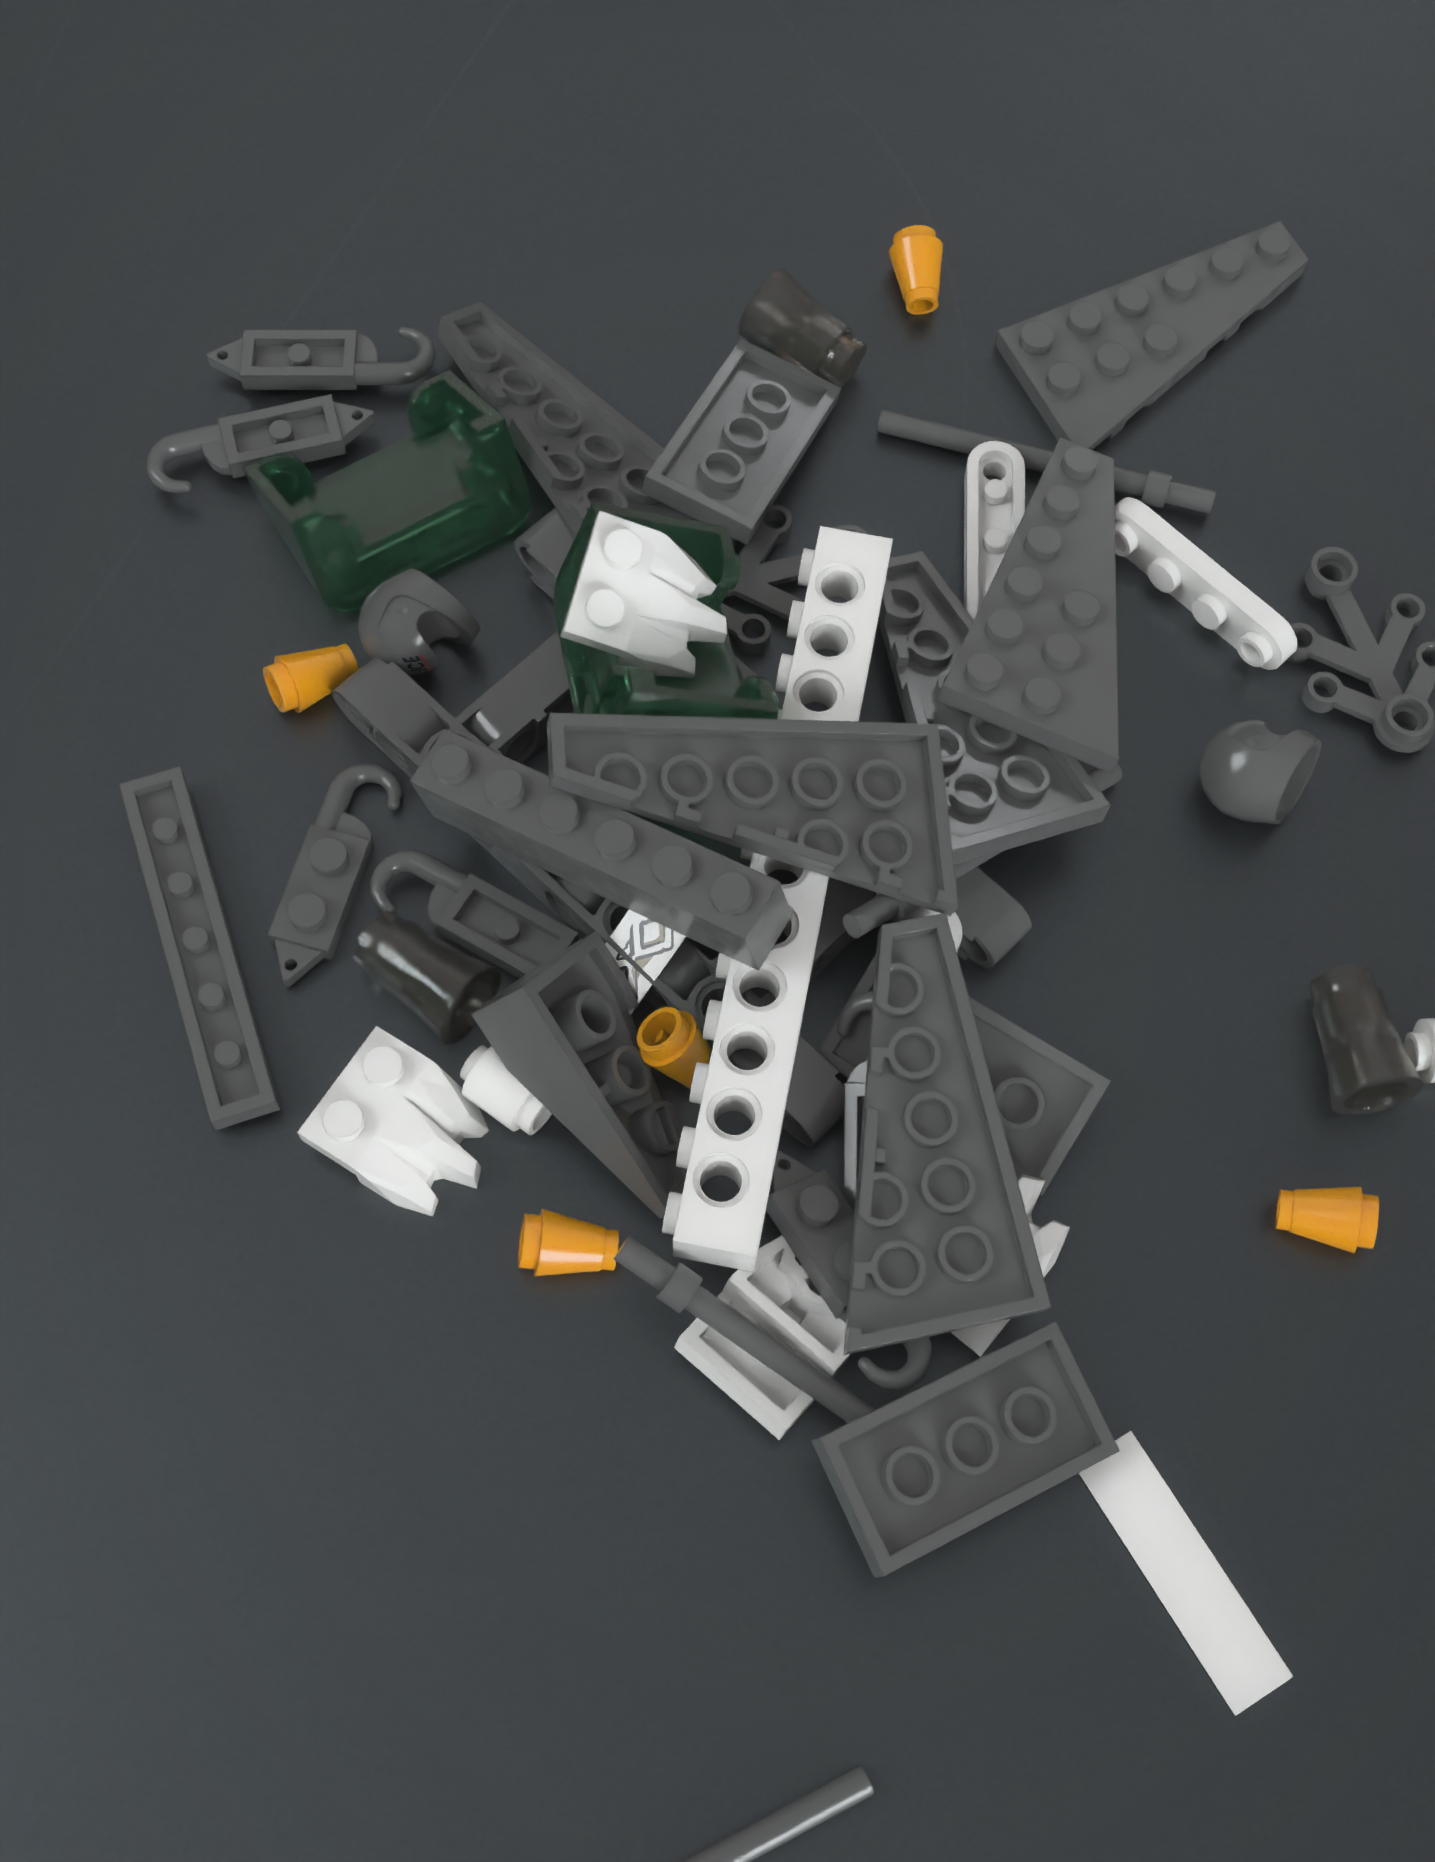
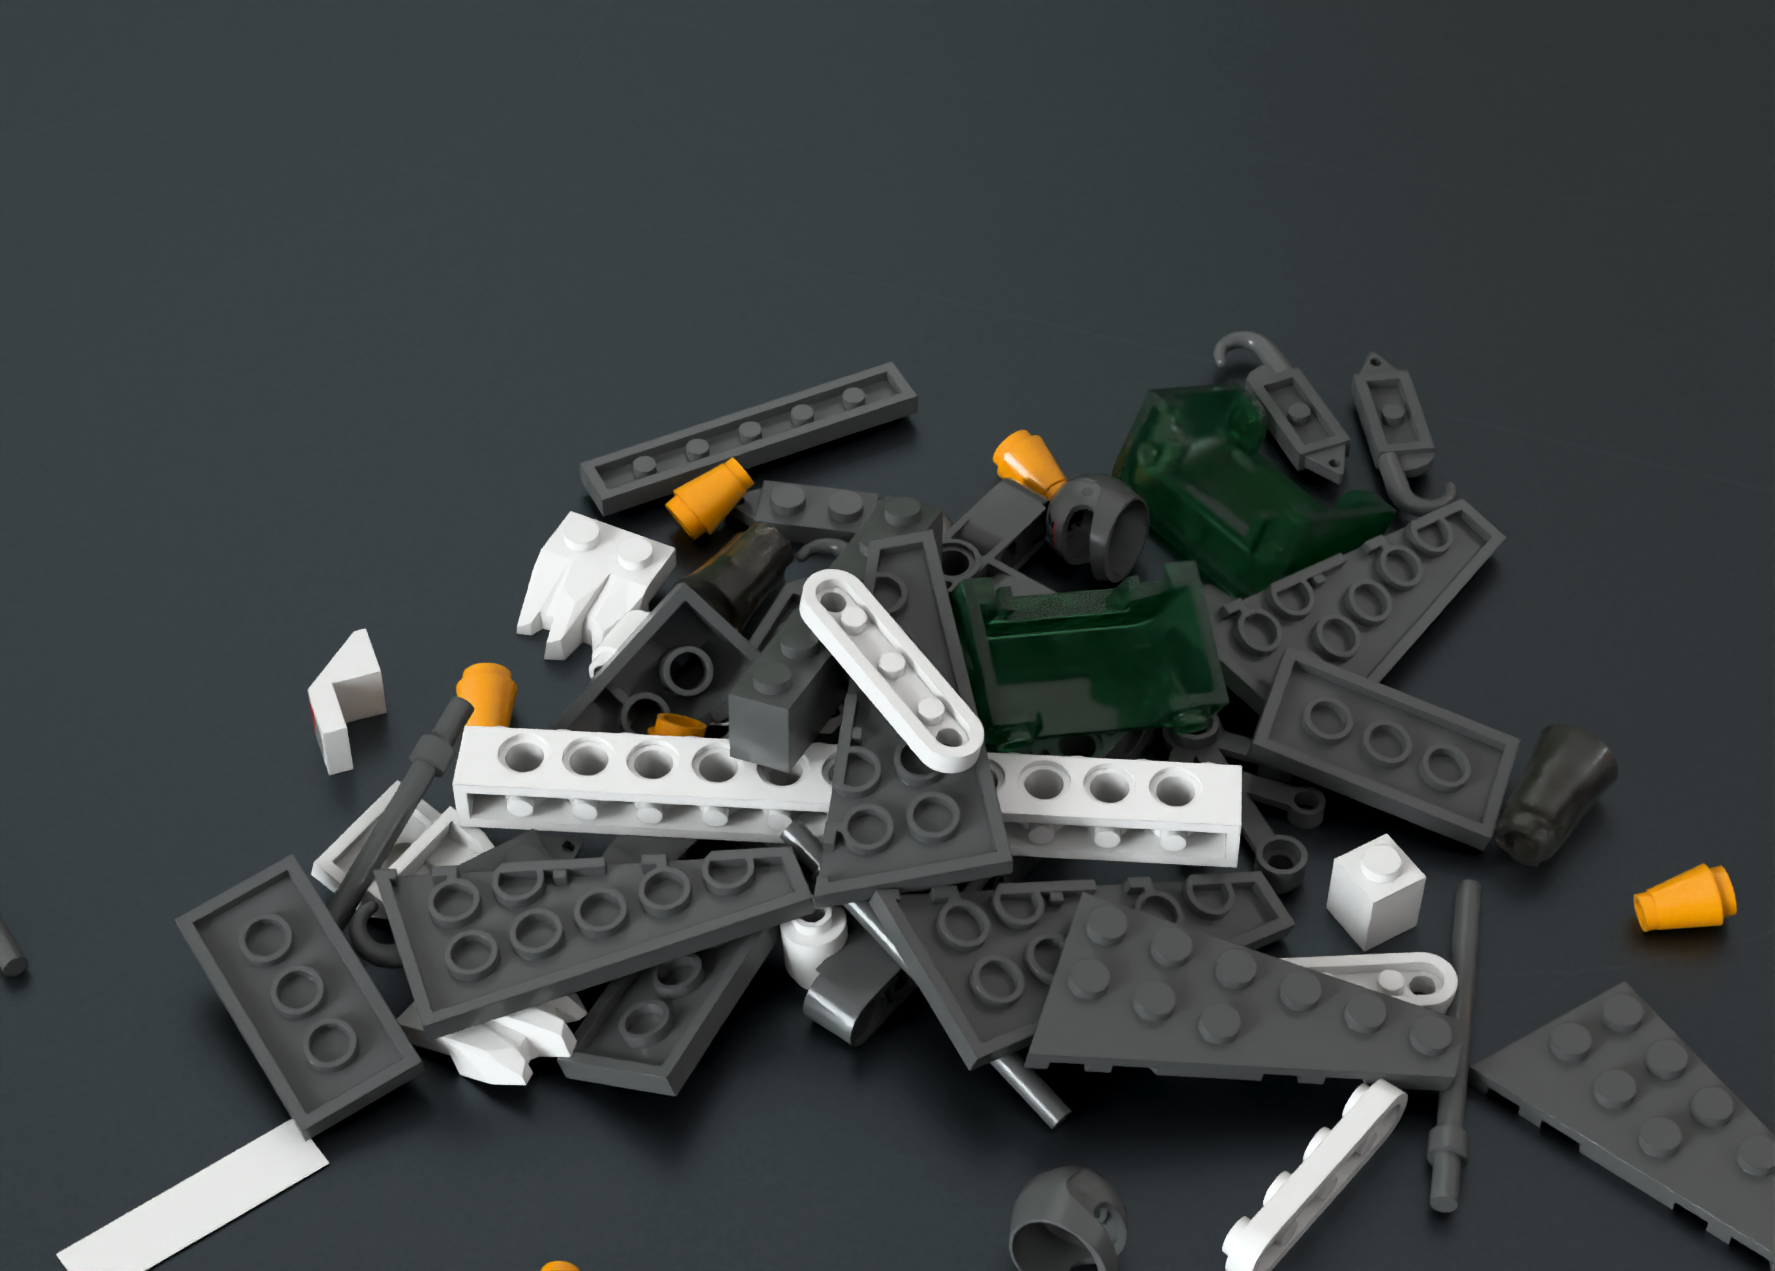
camera: 85 degrees right, 20 degrees down
white plate [560,511,727,678] -> none
none -> white slope [308,628,387,775]
none -> light orange cone [665,457,754,541]
none -> white plate [799,569,984,773]
none -> white brick [1326,833,1426,952]

